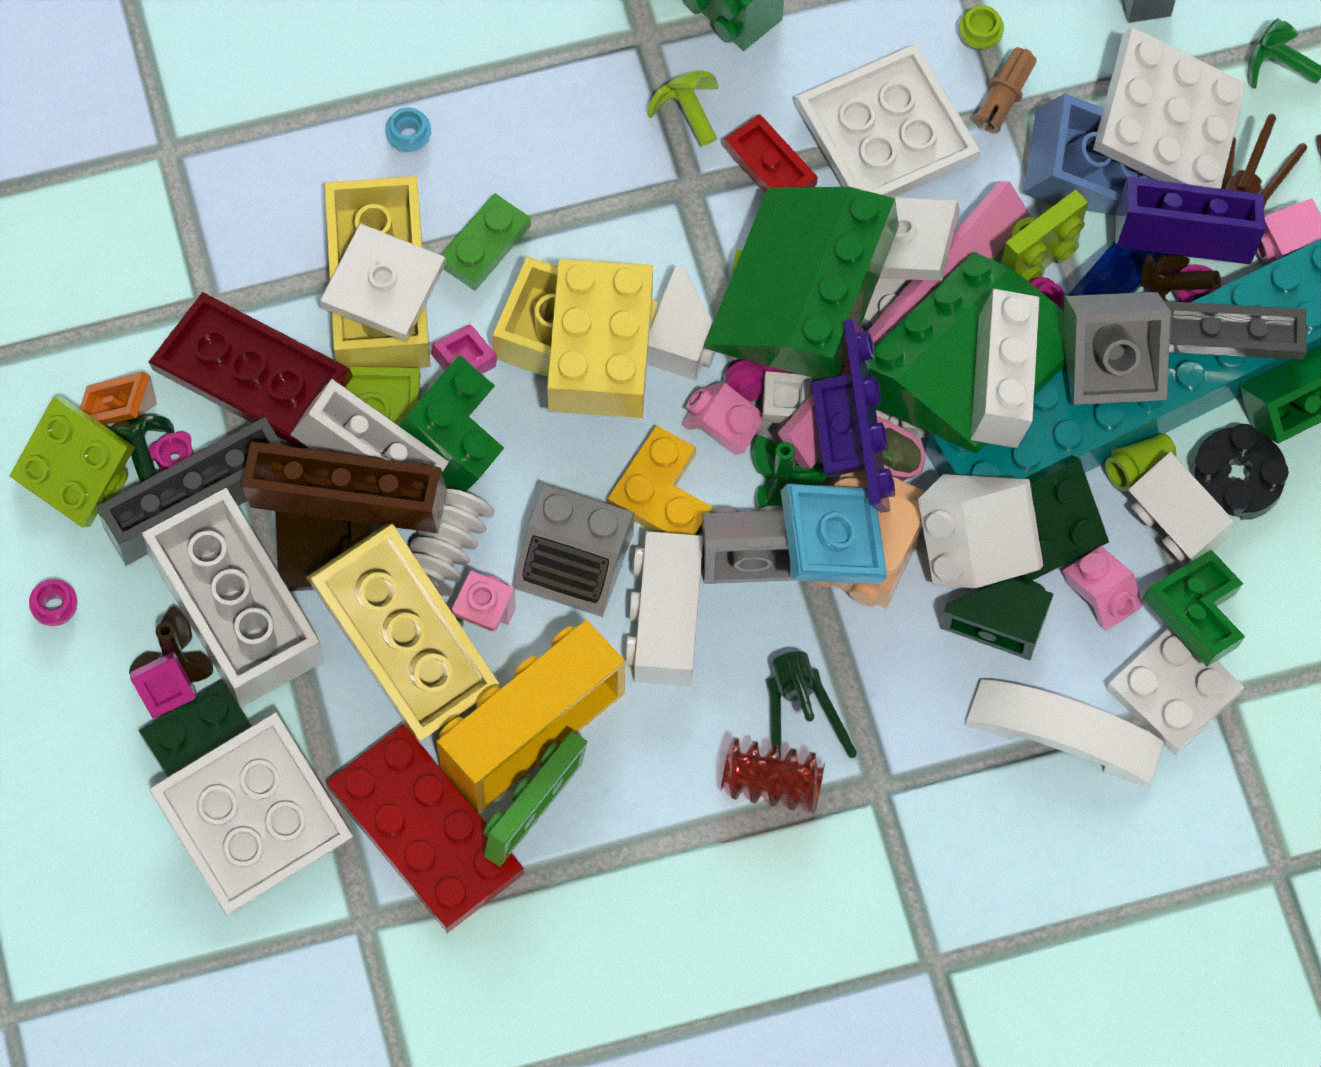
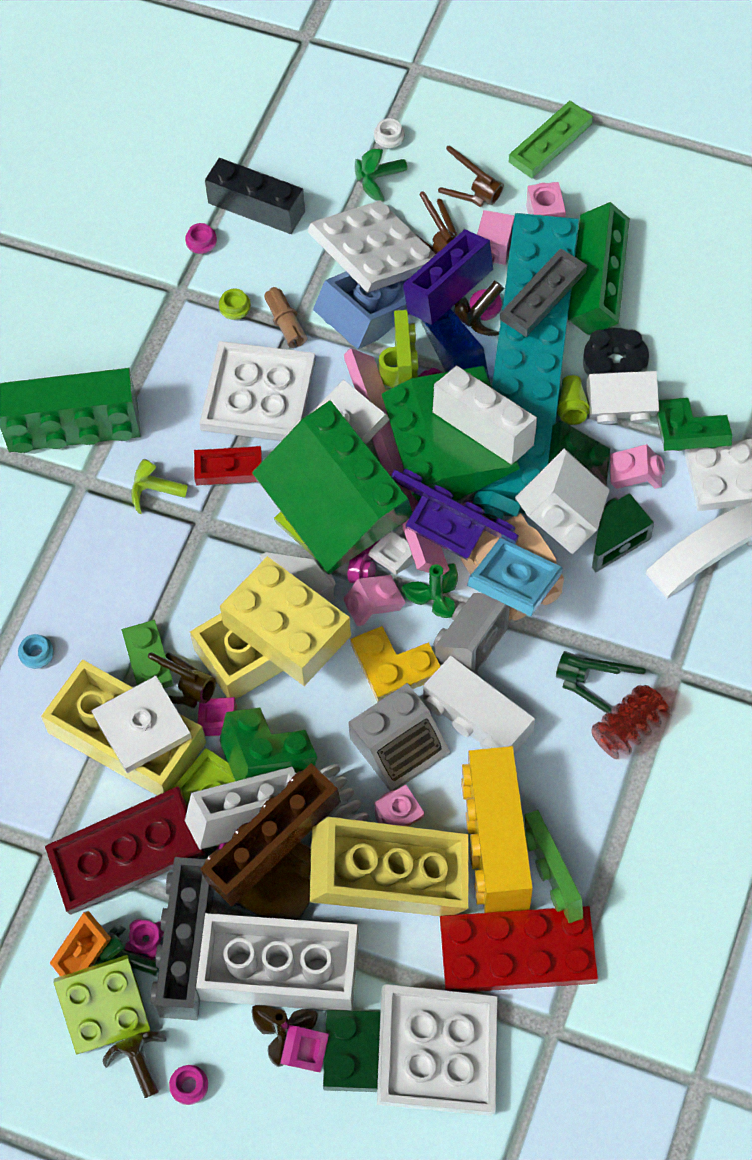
camera: 50 degrees left, 5 degrees down
light grey slope [1063,292,1171,405] -> none
none -> dark brown plant [102,1031,167,1098]
none -> dark brown plant [148,652,216,709]
none -> teal plate [472,491,521,520]

